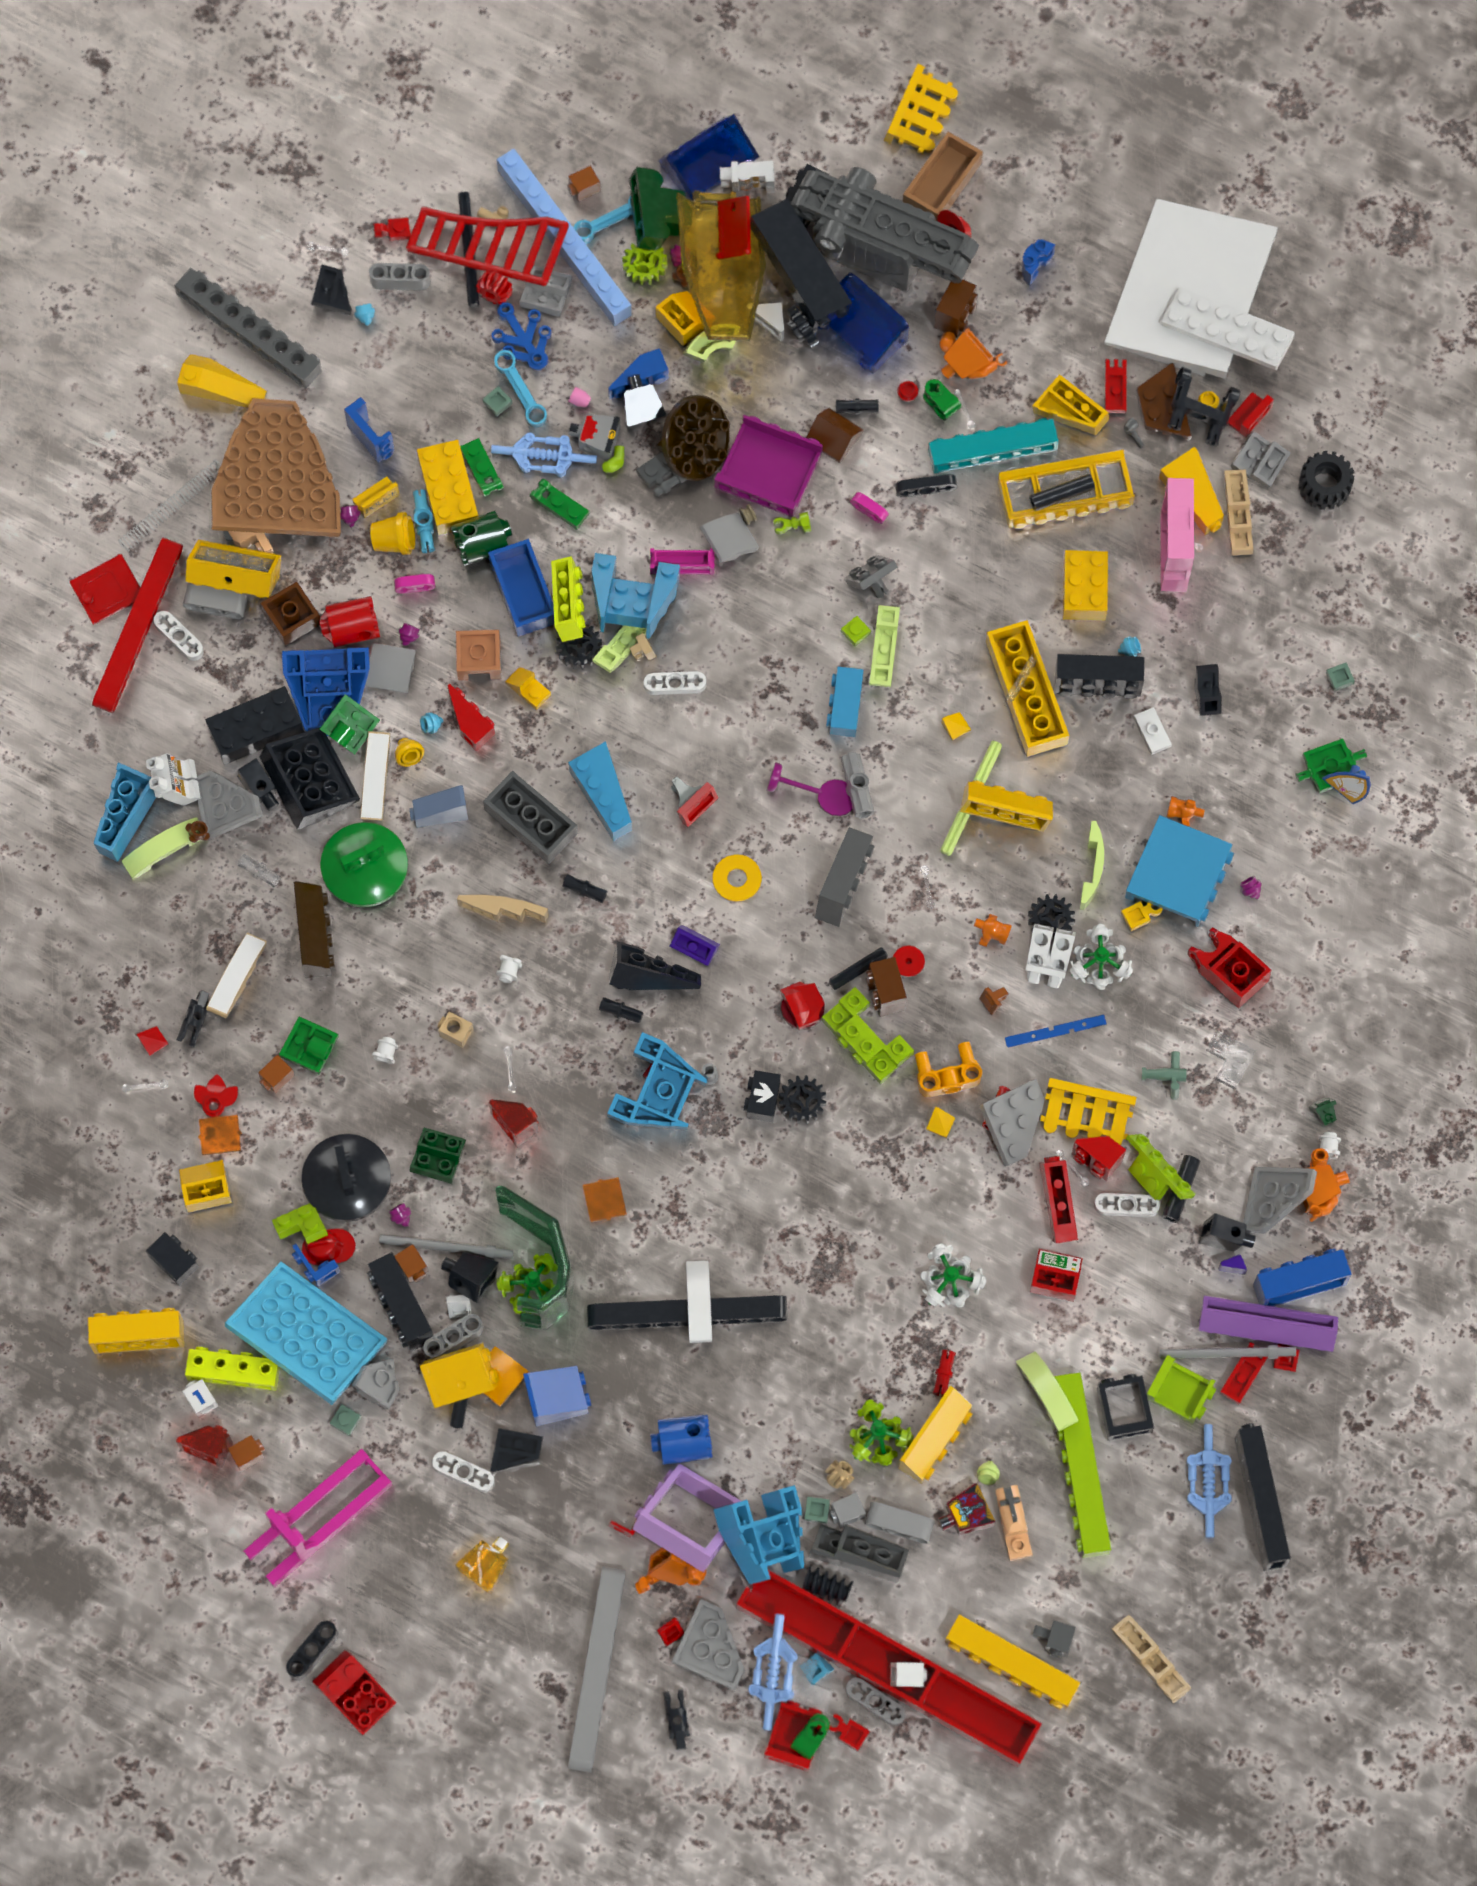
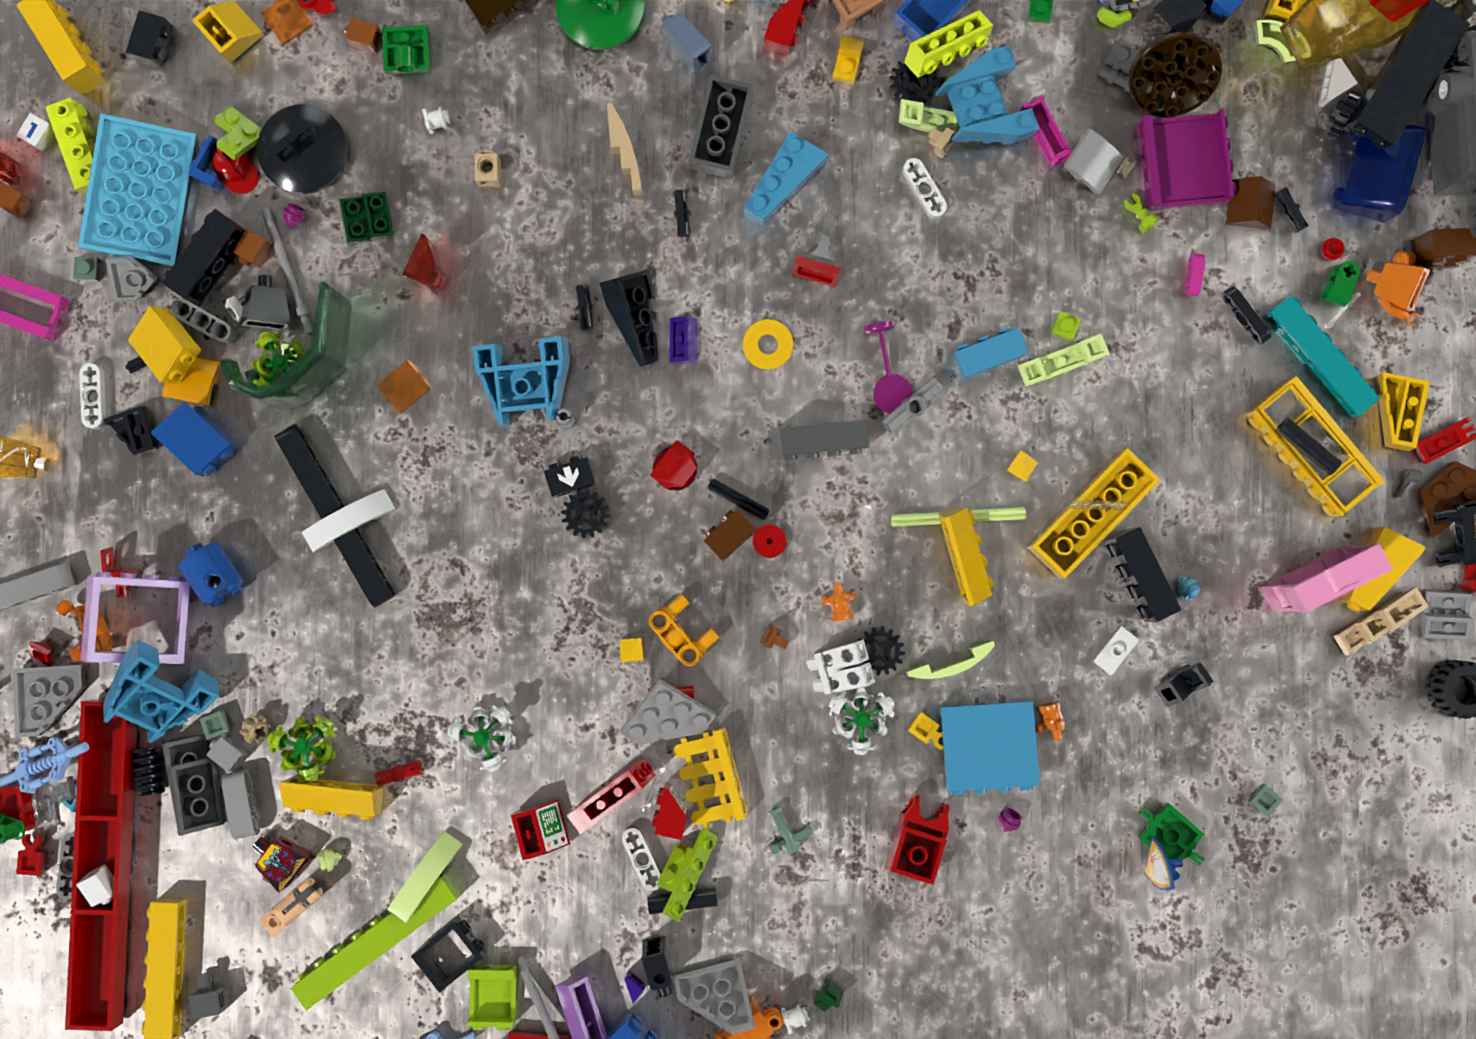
camera: 65 degrees right, 15 degrees up
white brick [496,955,522,983] -> none
lime bracket [822,987,914,1085] -> none
dark grey plate [844,555,898,598] -> none
blue piece [1005,1014,1107,1048] -> none
yellow brick [1063,550,1108,621] -> none

